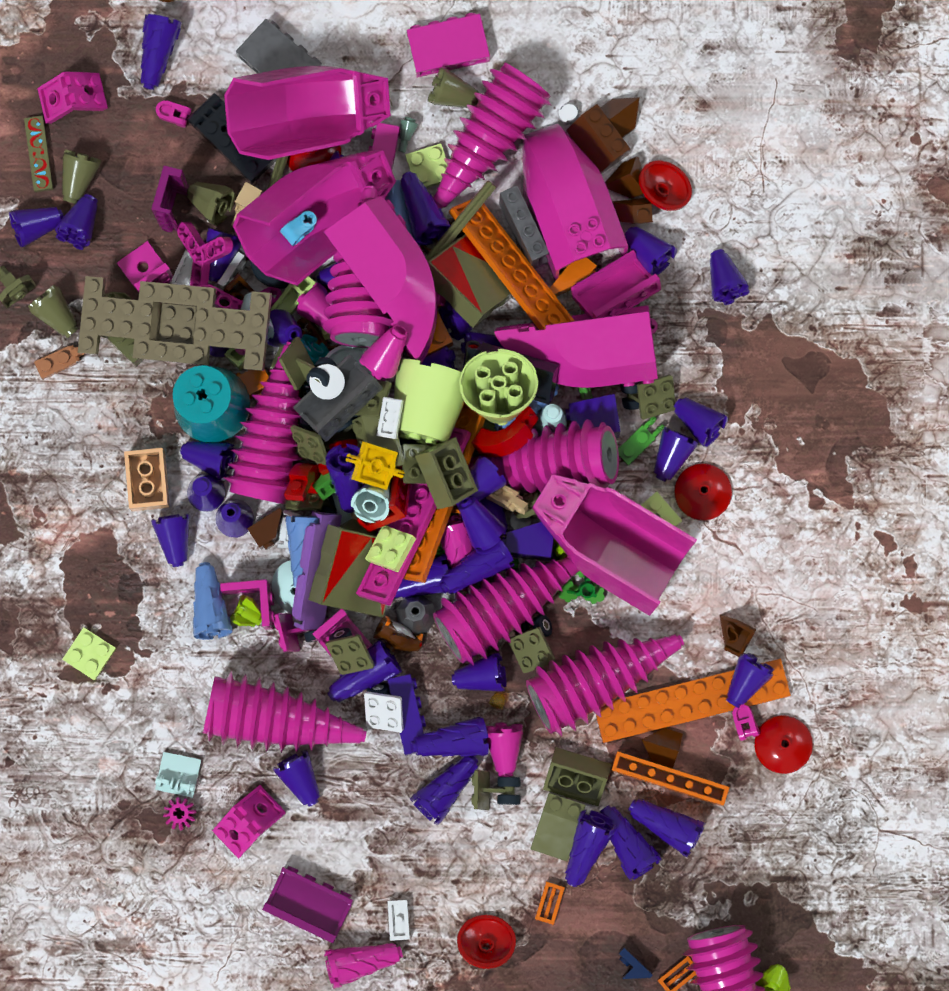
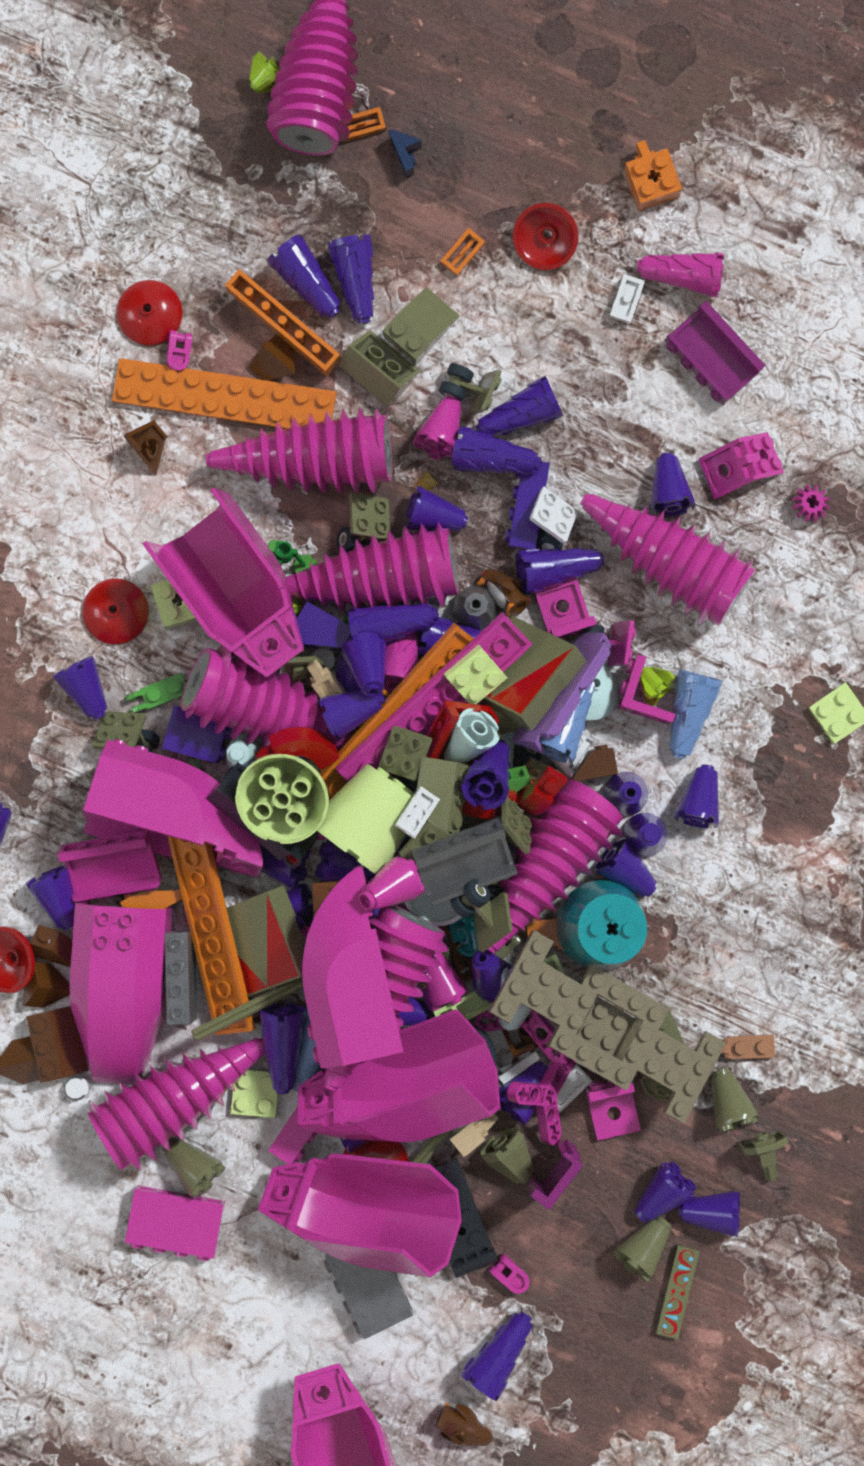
camera: 155 degrees left, 5 degrees up
dark pink bracket [37,72,108,124] -> none
light nougat brick [124,448,170,511] -> none
light aqua hinge [155,752,201,798] -> none
medium azure piece [280,211,317,246] -> none
white sticker [309,364,345,399] -> none
olive plate [326,628,375,675] -> none
yellow plate [346,441,405,490] -> none
sand green cone [398,117,419,153] -> none
olive slope [415,437,478,509] -> none
dark purple cone [565,810,617,887] -> none
dark purple cone [654,426,699,482] -> none
dark purple cone [726,653,774,708] -> none

